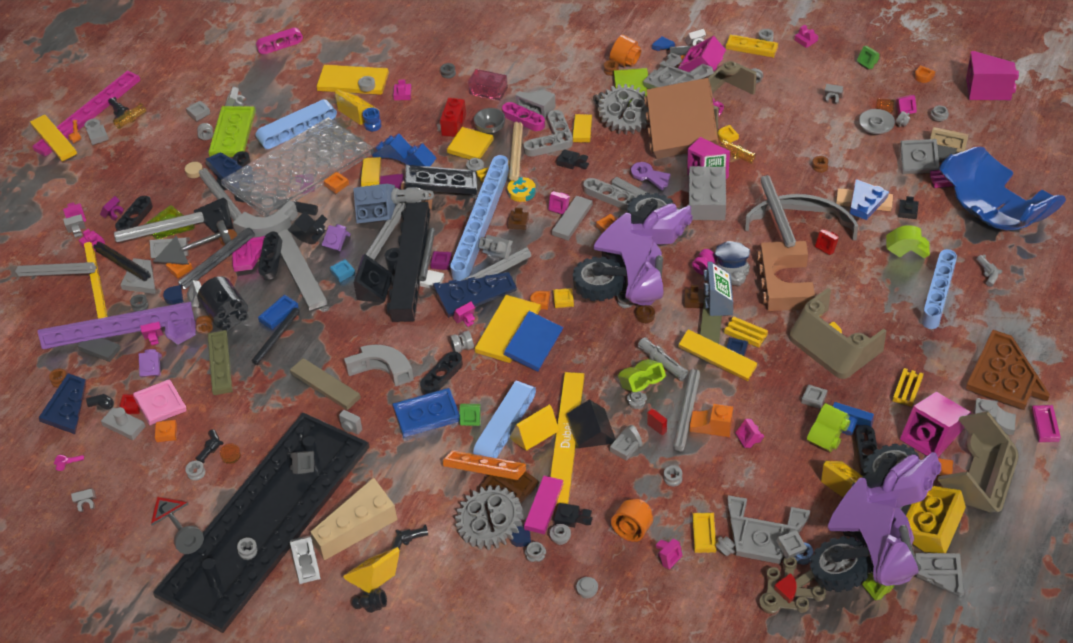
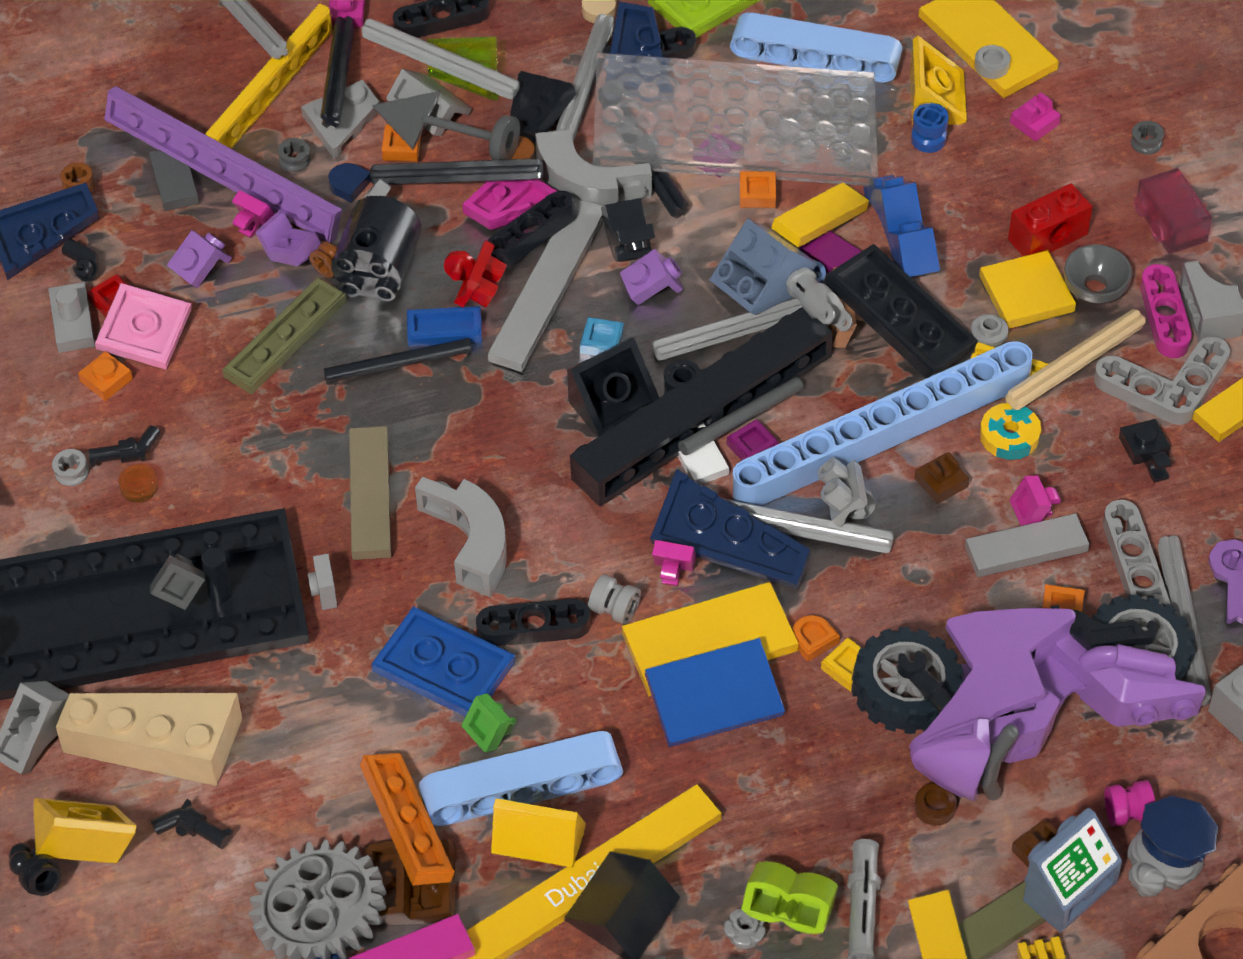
camera: 45 degrees right, 5 degrees up
none -> red hips [443,240,507,308]

